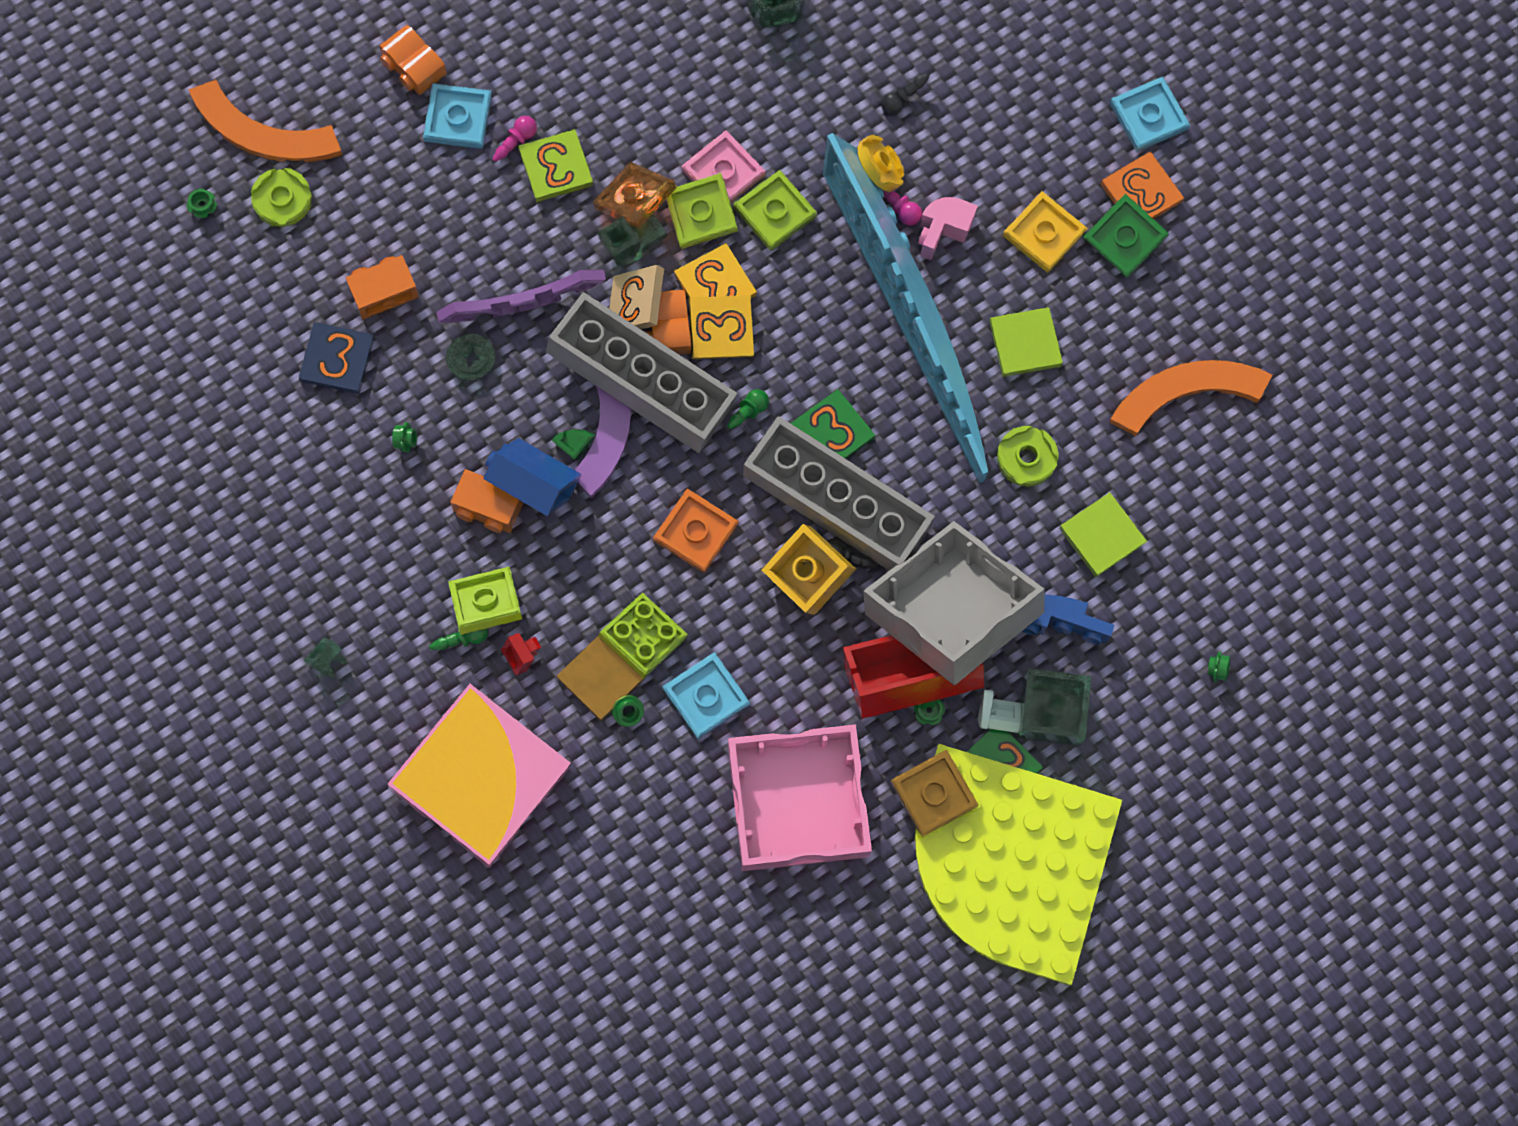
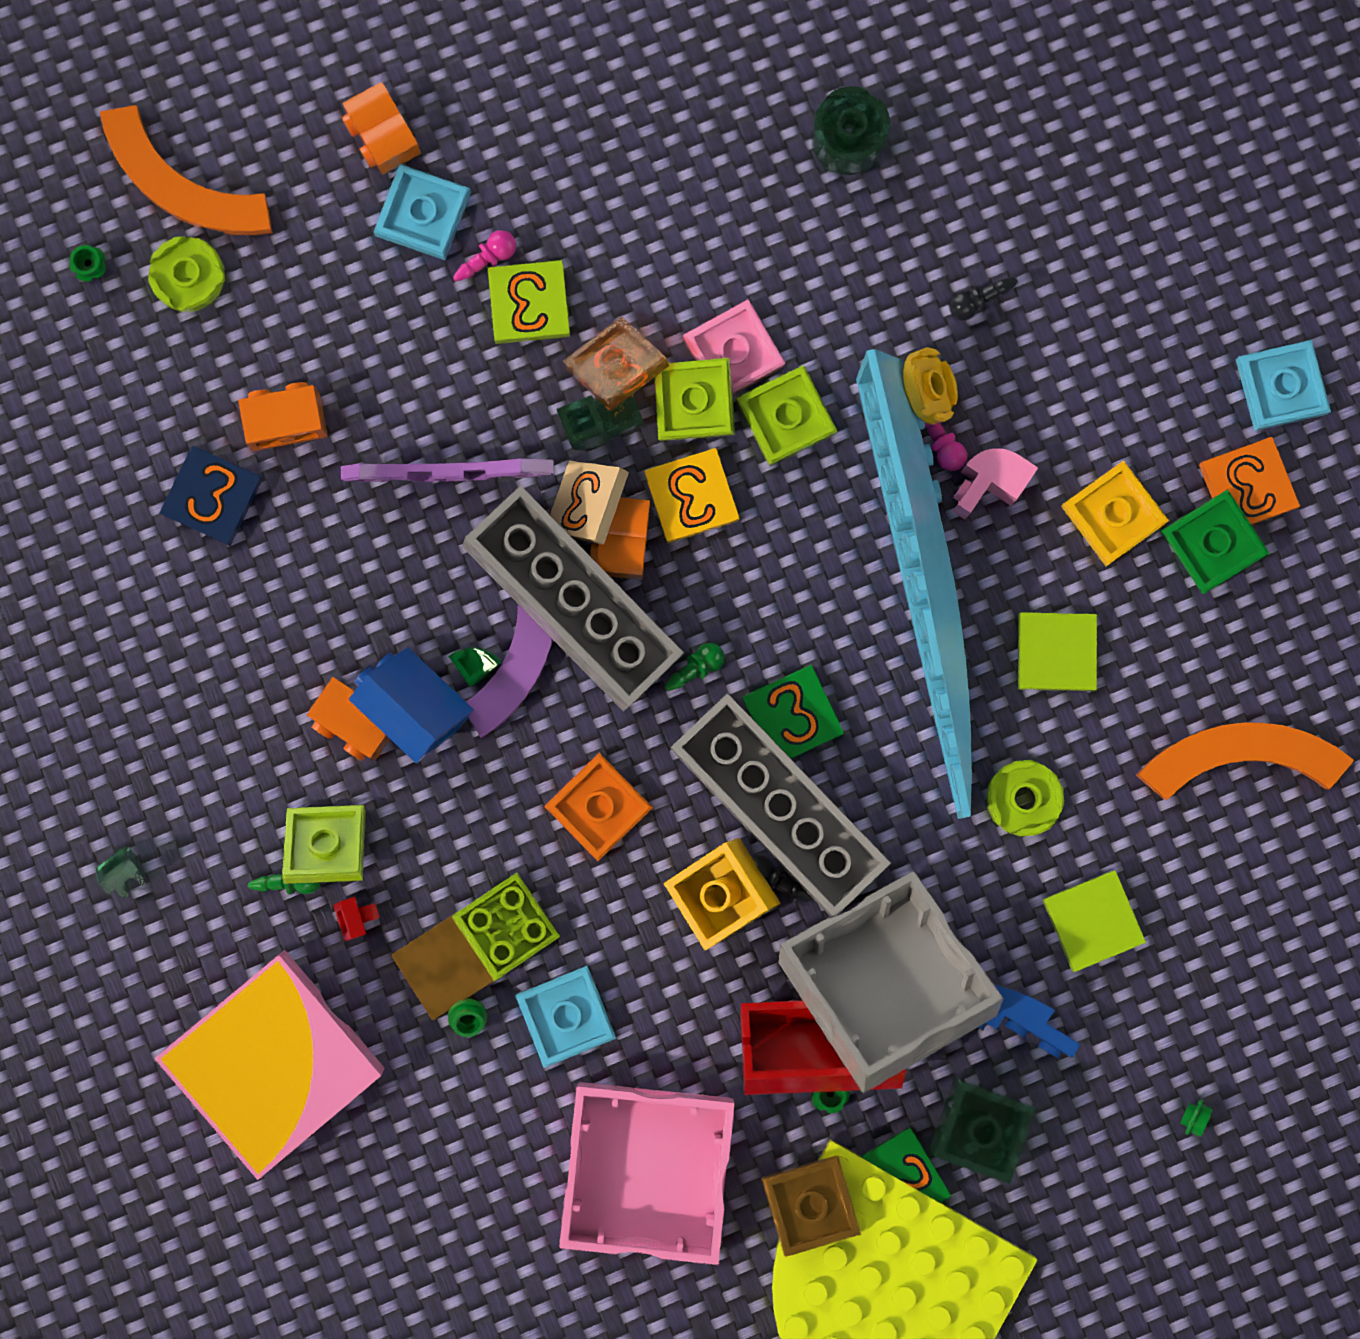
camera: 15 degrees right, 10 degrees up
green plate [392,422,418,452] -> none
clear green gear [446,334,495,382] -> none
yellow tile [689,295,754,360] -> none
light aqua tile [978,689,1021,733] -> none

